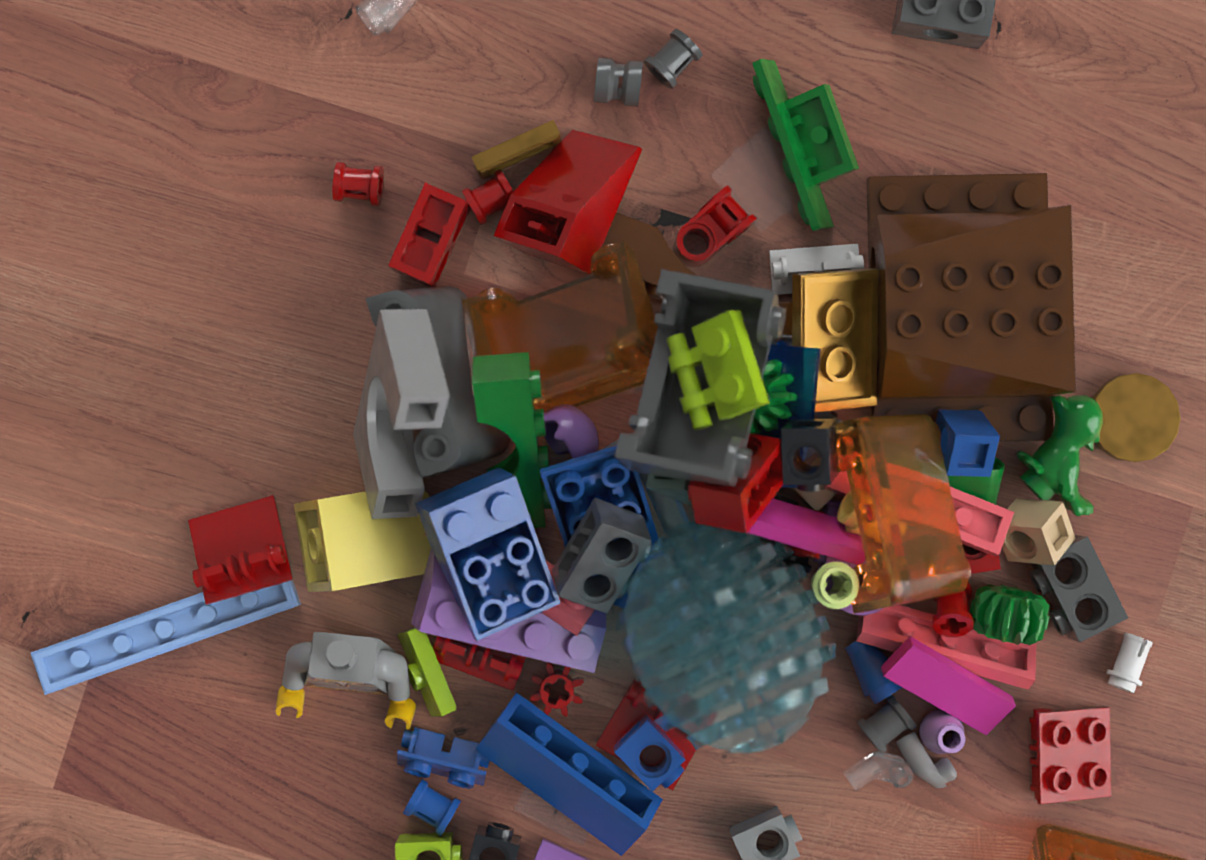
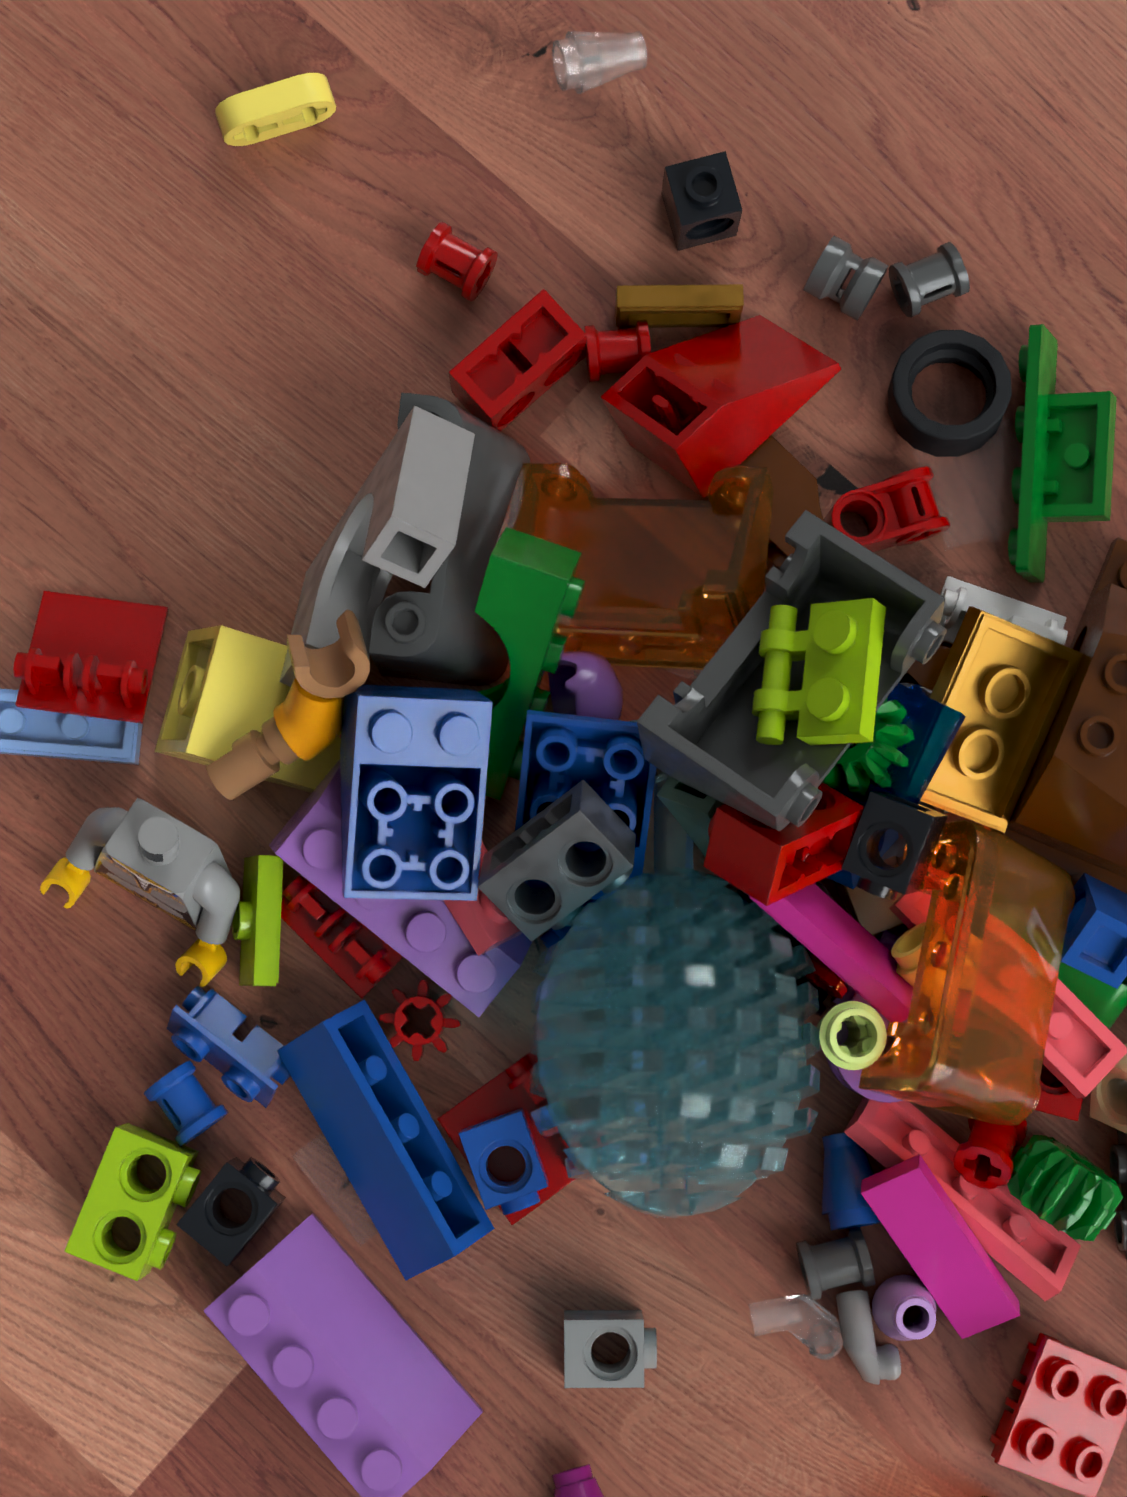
camera: 25 degrees right, 5 degrees down
none -> medium nougat piece [206,609,370,800]
none -> light yellow beam [215,73,336,146]
none -> black brick [661,151,742,251]
none -> black tyre [888,330,1012,457]

